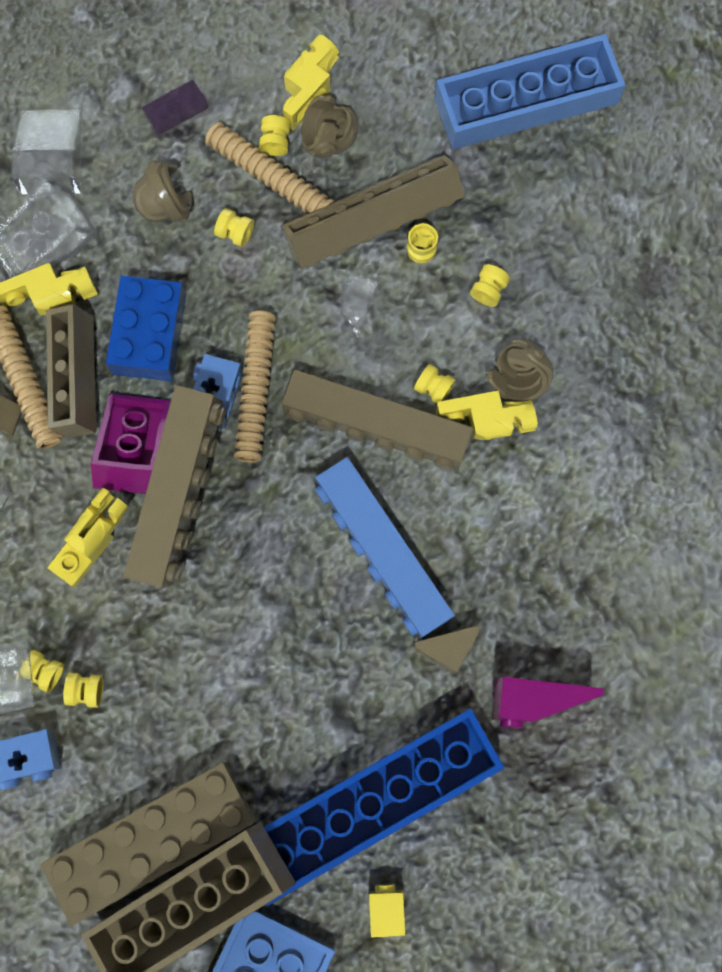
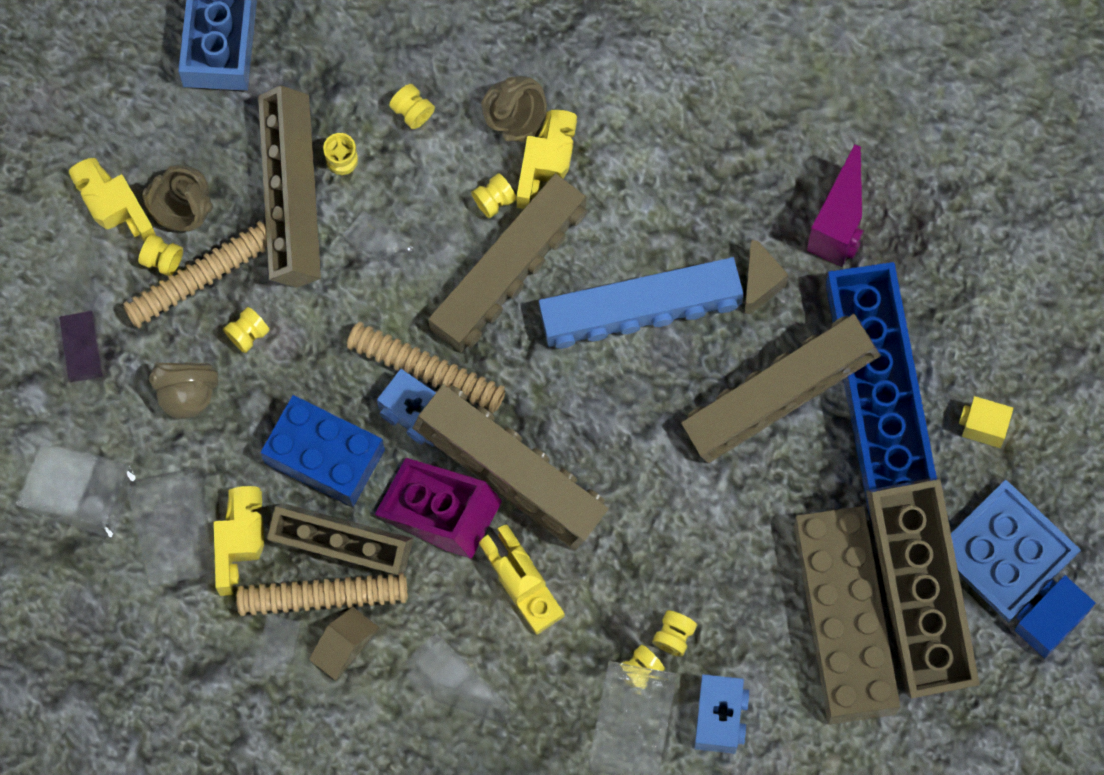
camera: 65 degrees left, 5 degrees down
none -> dark tan brick [681,314,881,463]

